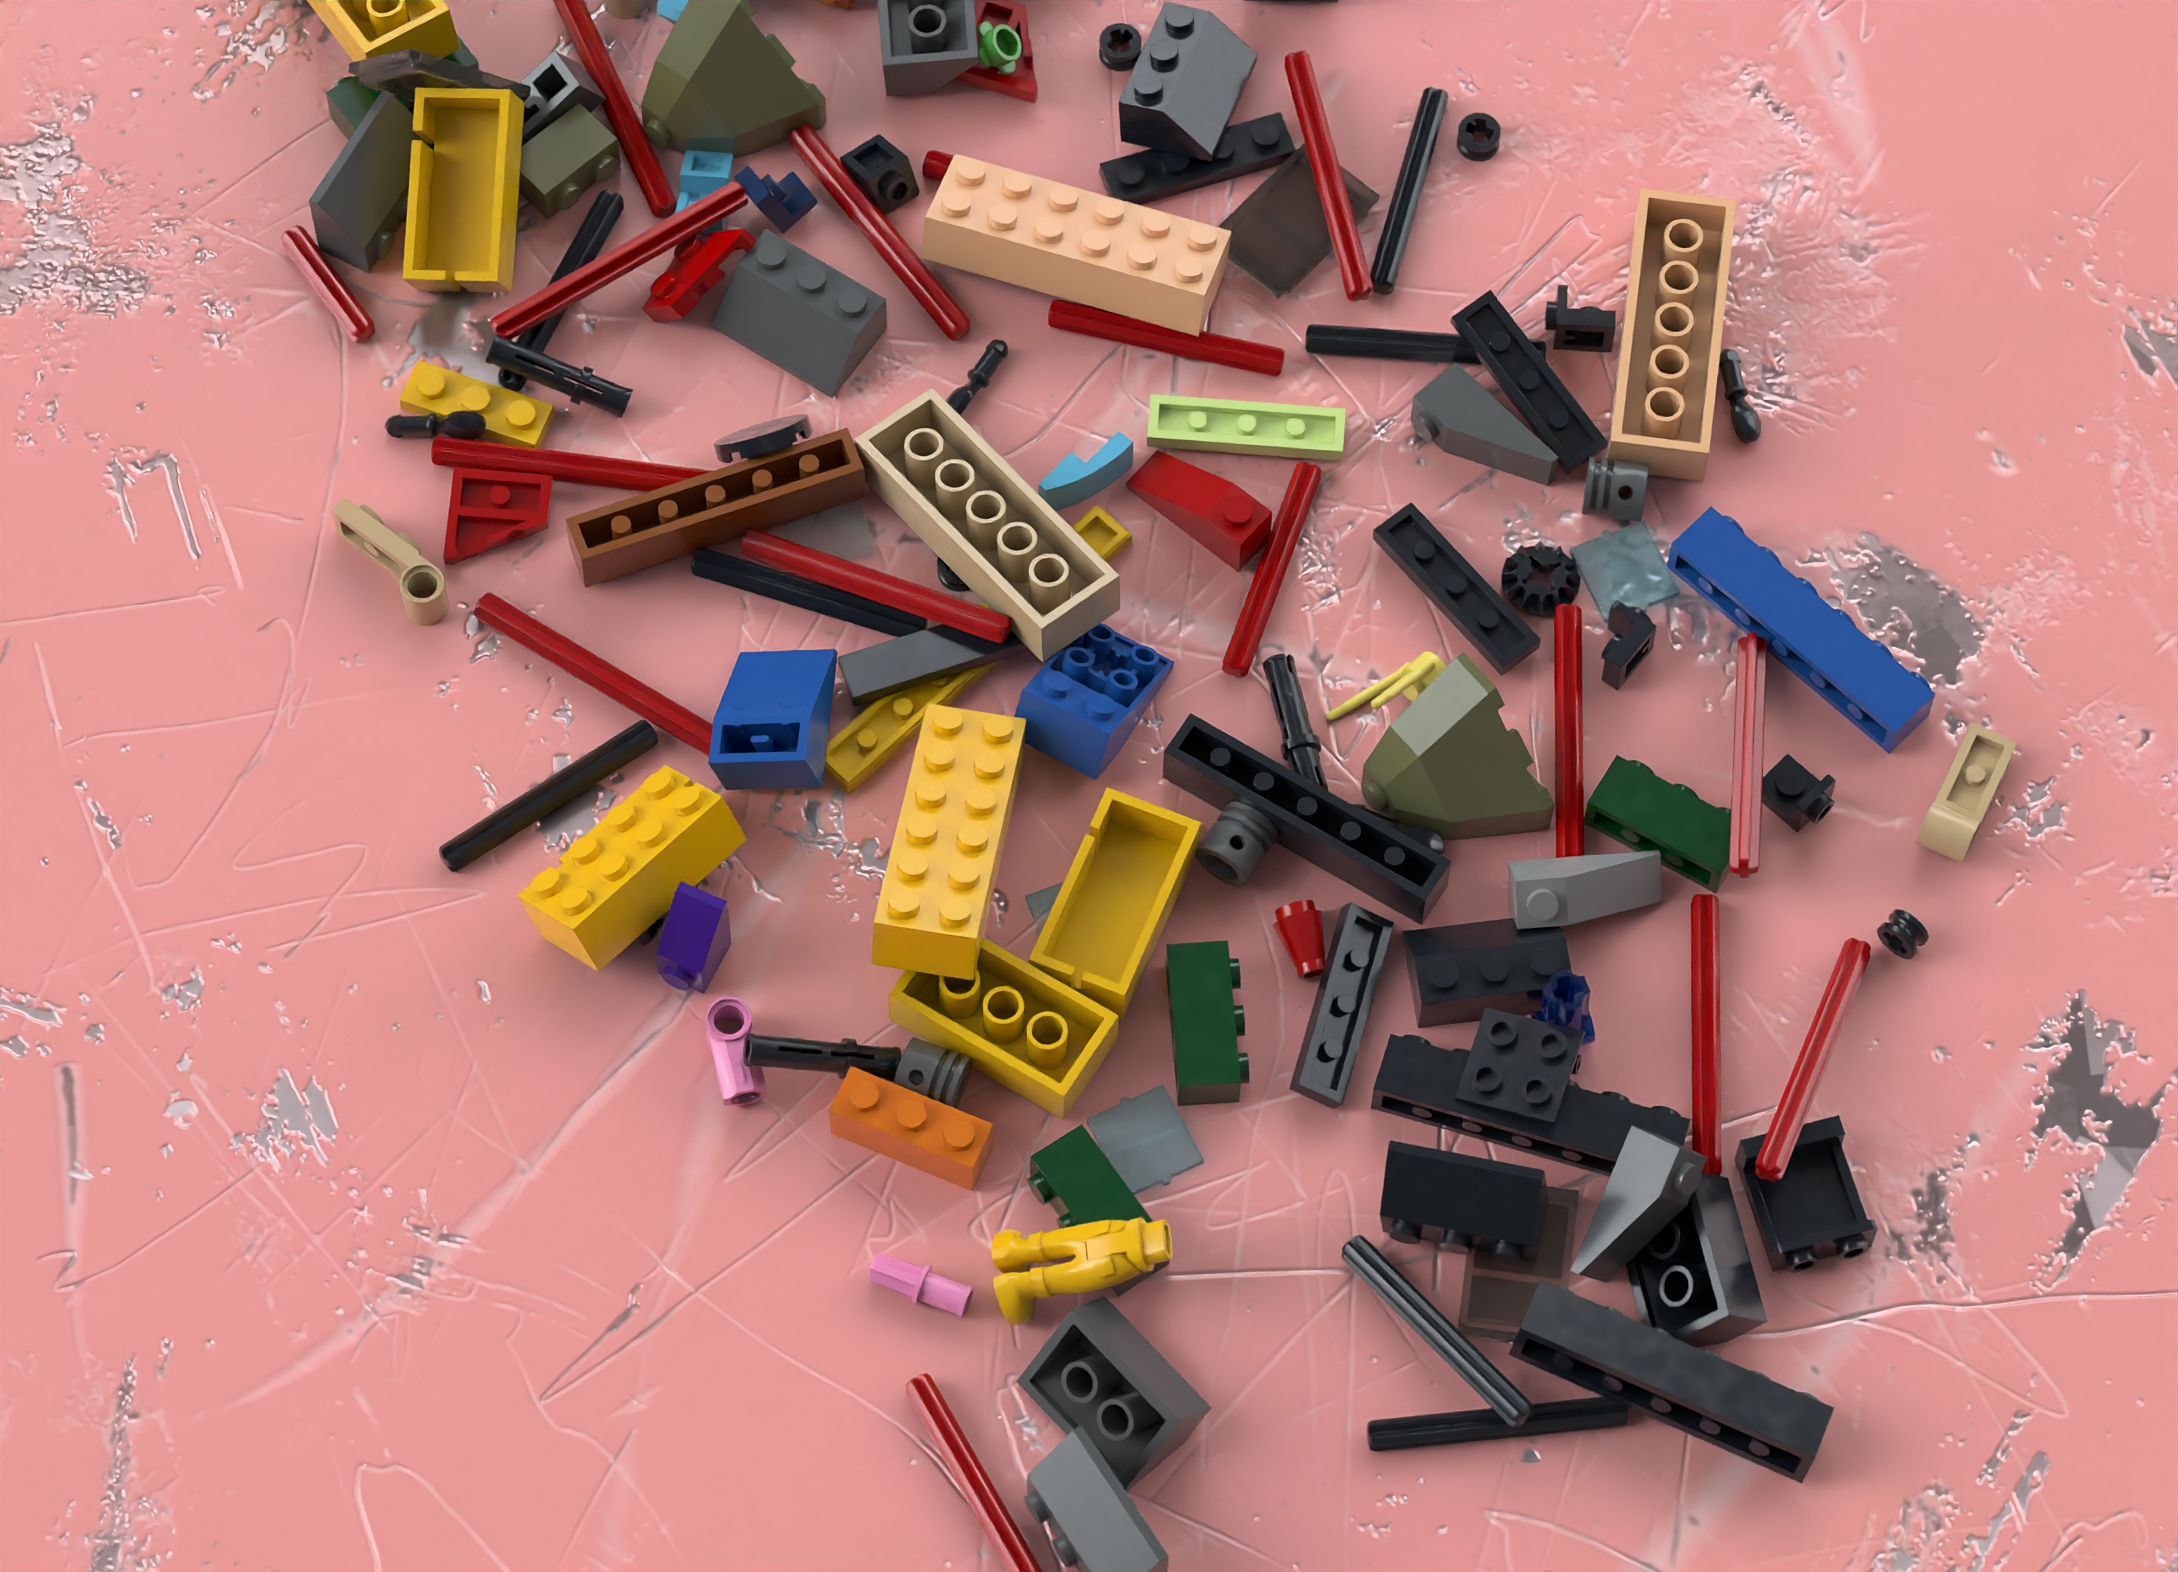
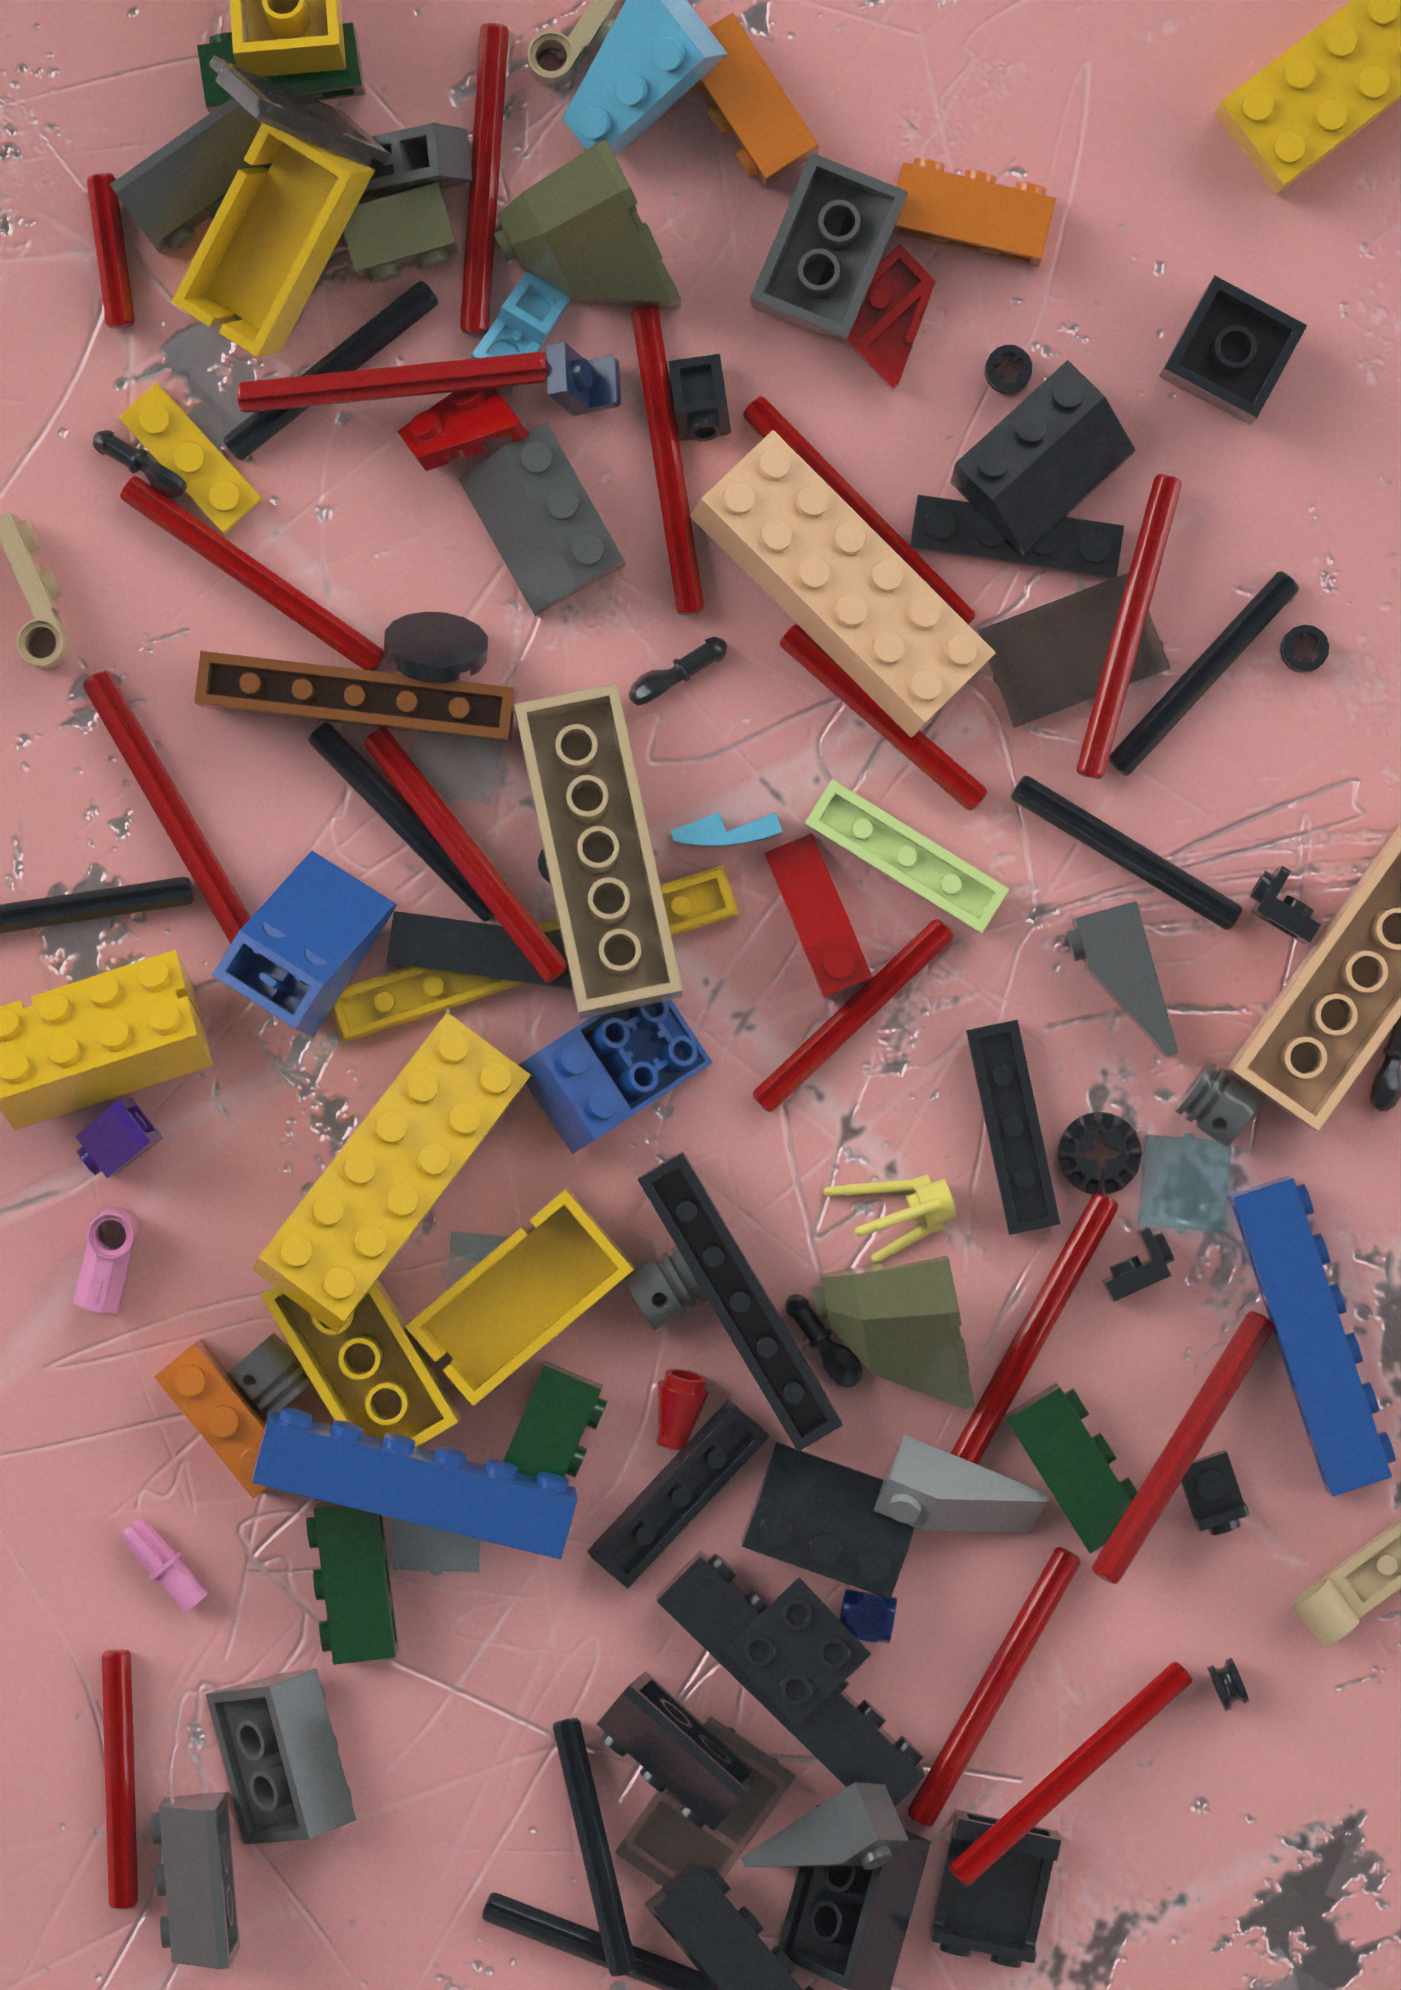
camera: 30 degrees right, 25 degrees up
red wing [443,467,554,564] -> none
black pin [485,334,633,419] -> none
black pin [743,1033,902,1080] -> none
bright green plate [977,22,1022,75] -> none
yellow piece [991,1217,1173,1325] -> none
black pin [1263,654,1328,791] -> none
black plate [1450,289,1608,475] -> none
none -> blue brick [252,1407,578,1560]

